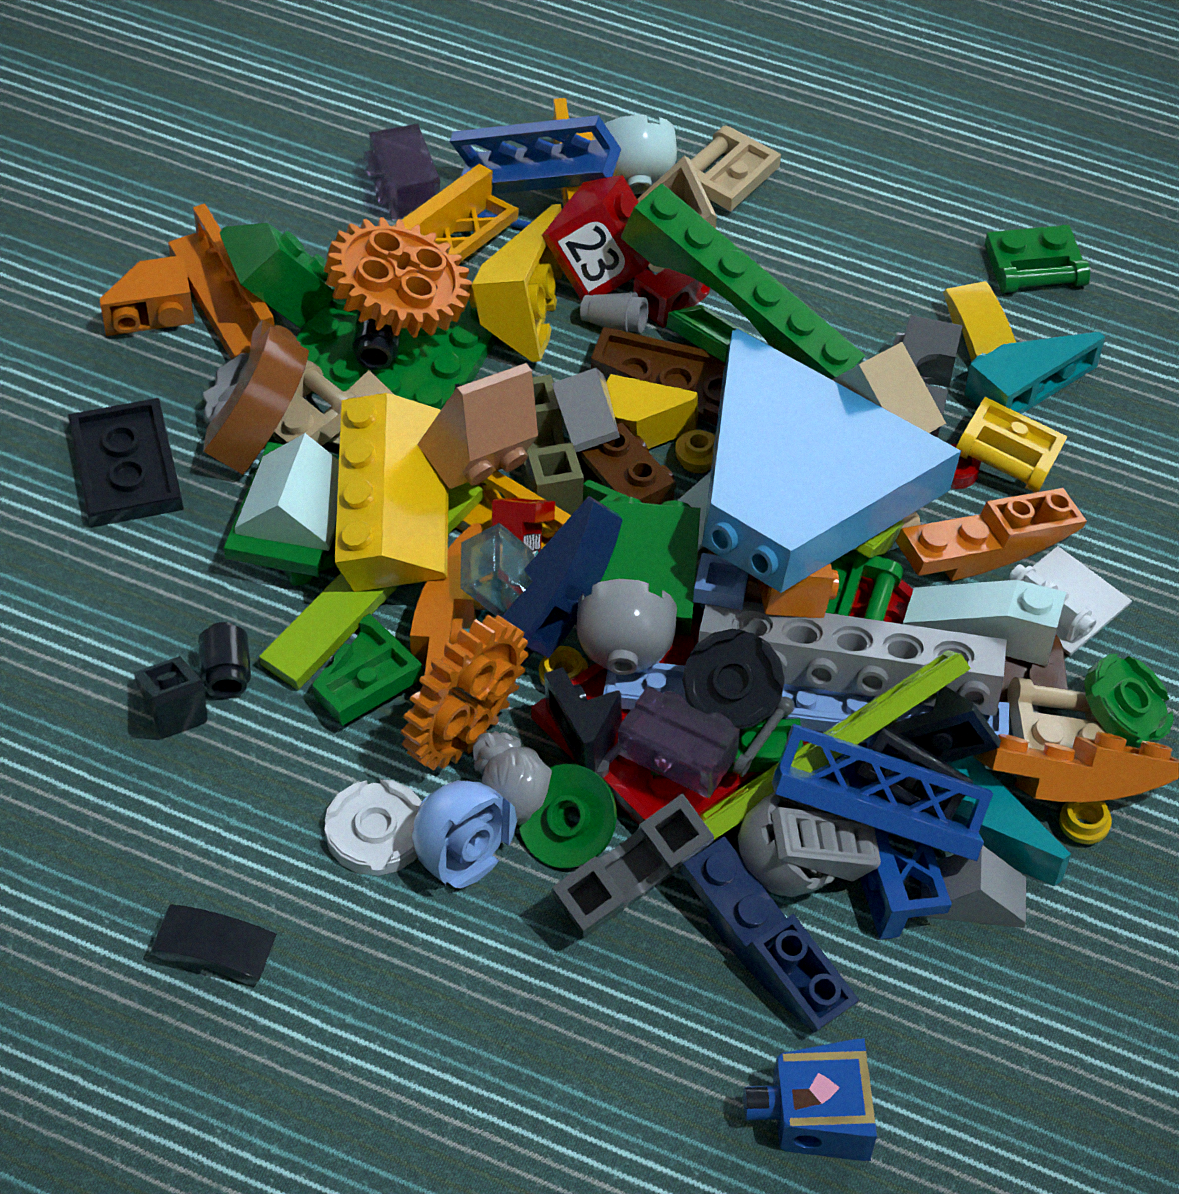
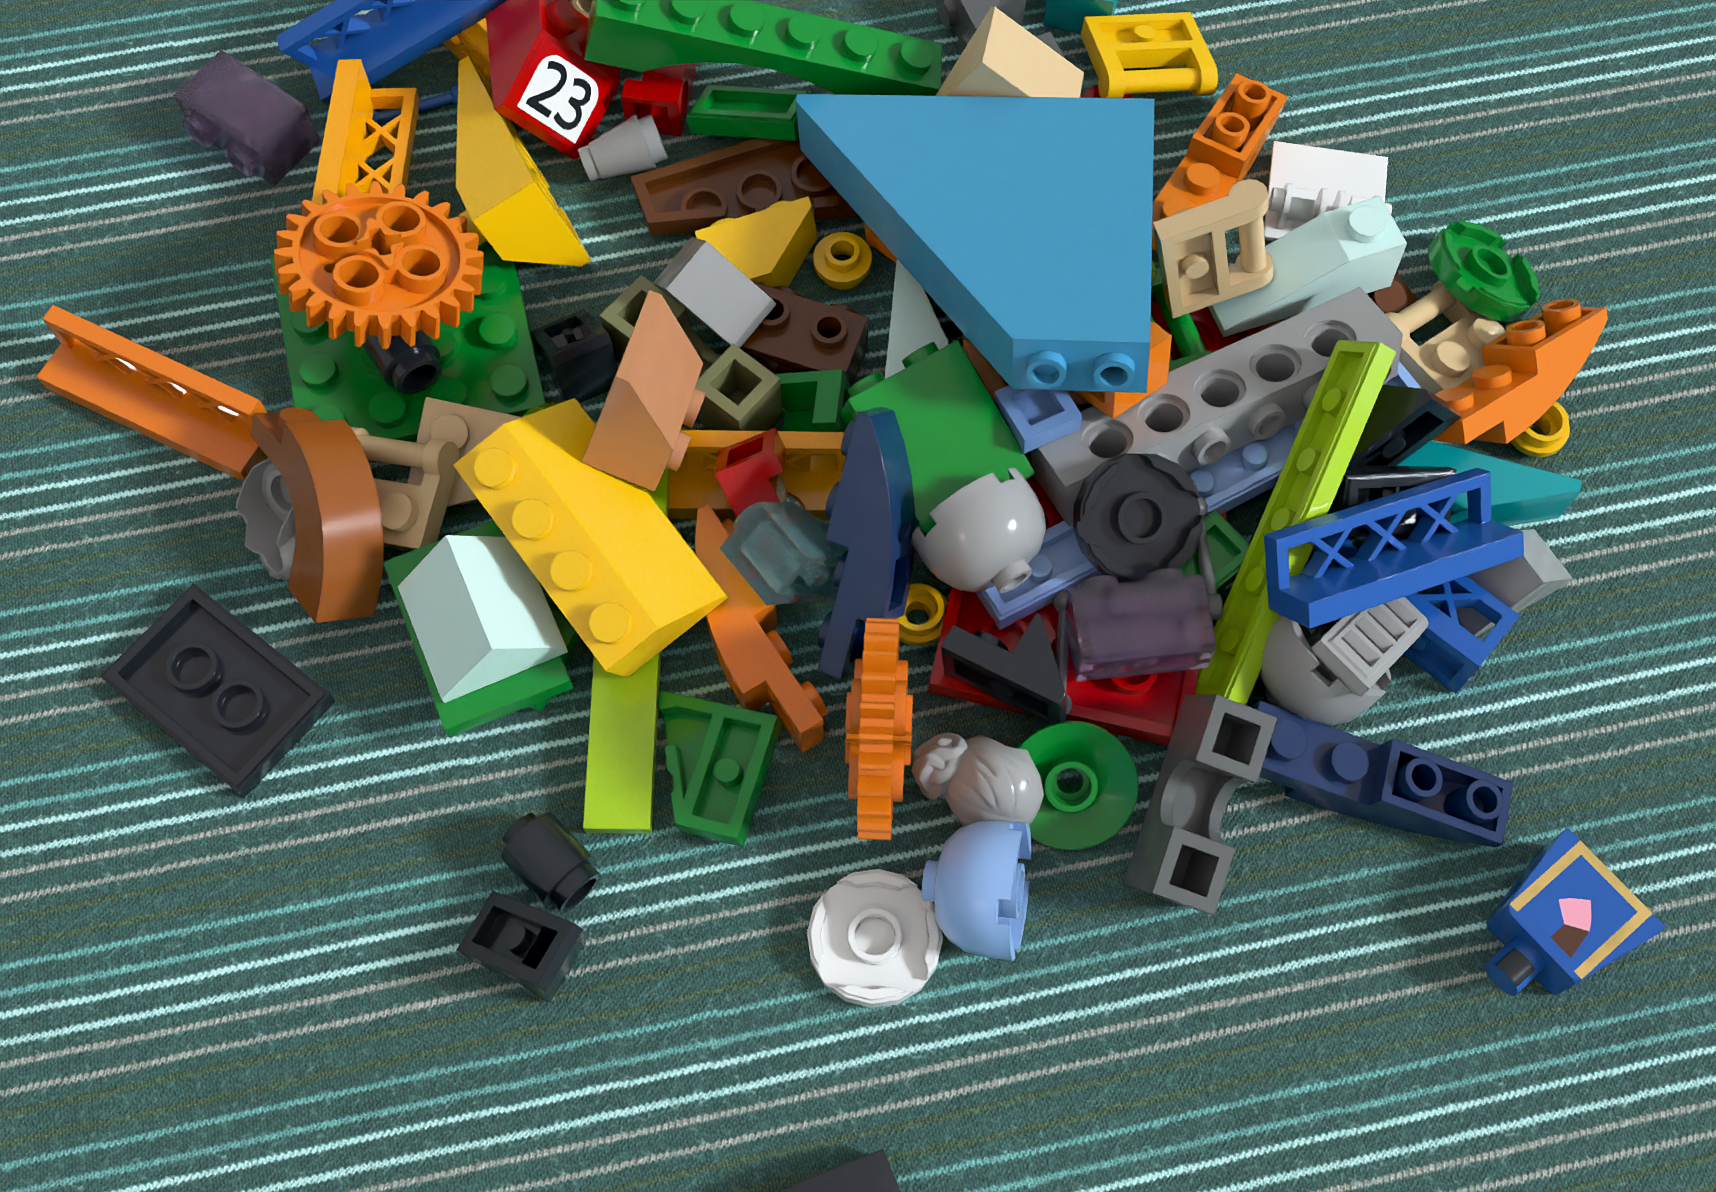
camera: 35 degrees left, 15 degrees up
orange slope [100,255,195,336] -> none
green slope [219,223,335,329] -> none
none -> tan plate [1153,179,1274,318]

